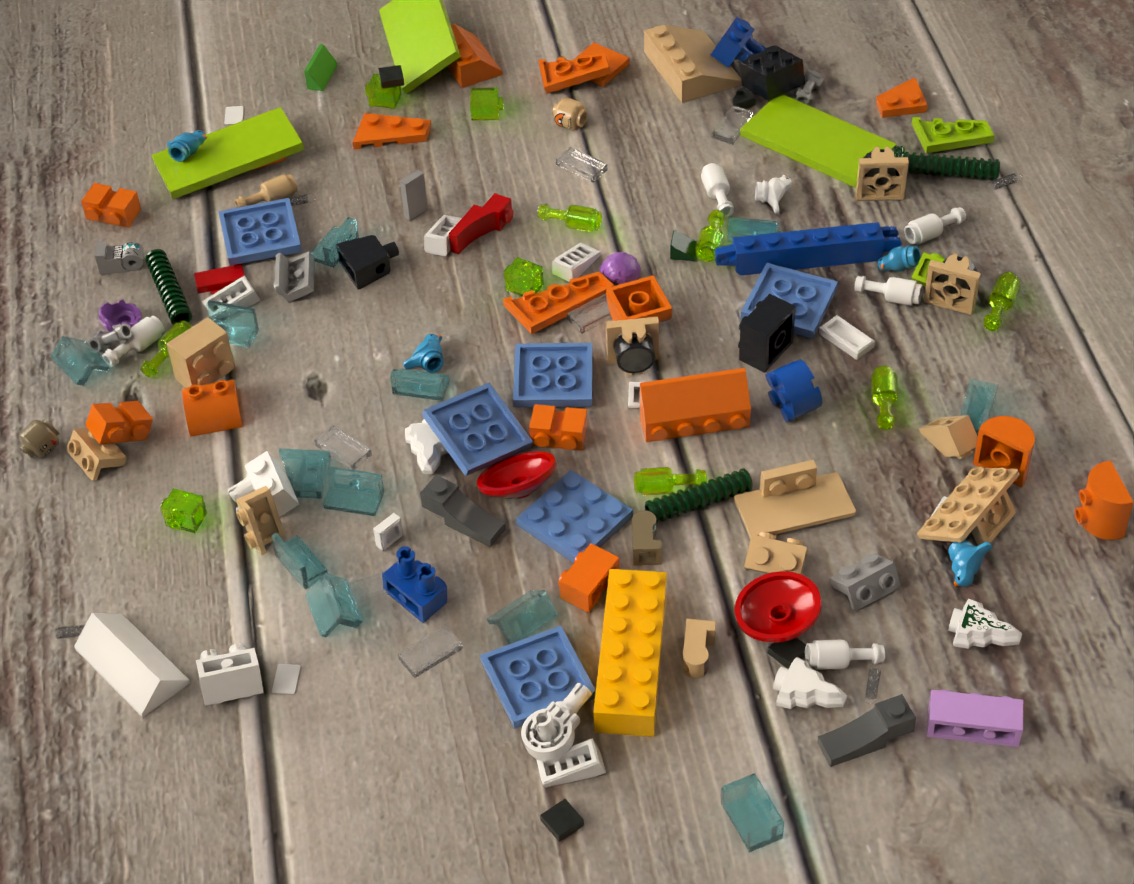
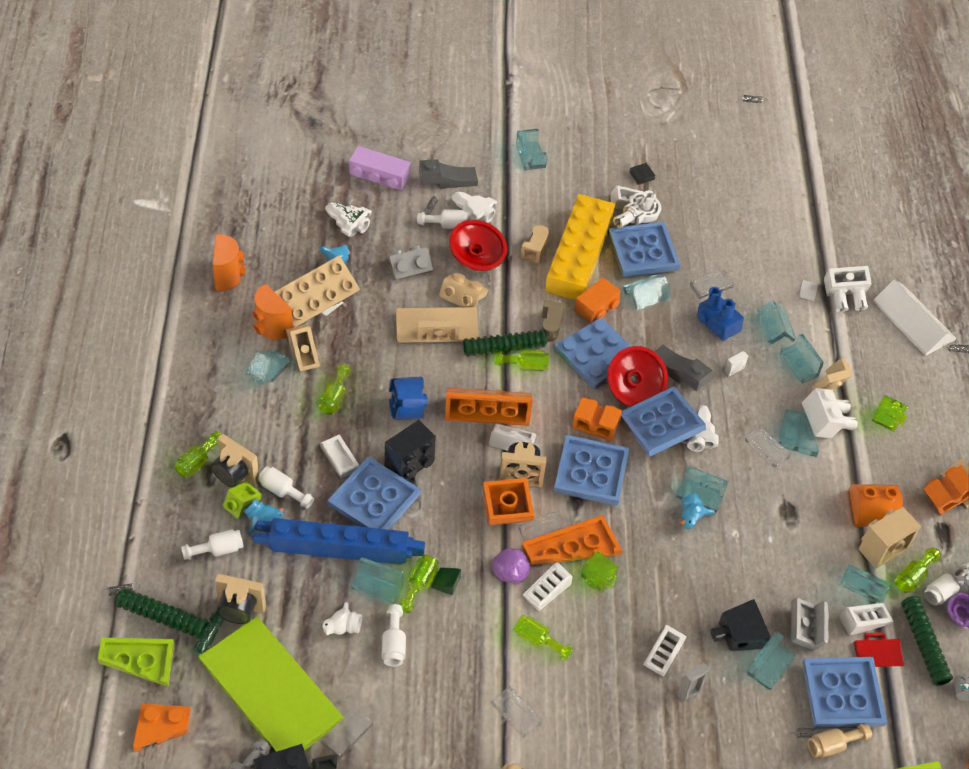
camera: 175 degrees left, 5 degrees up
clear light blue panel [323,466,384,516] -> none
red slope [449,193,514,254] -> none

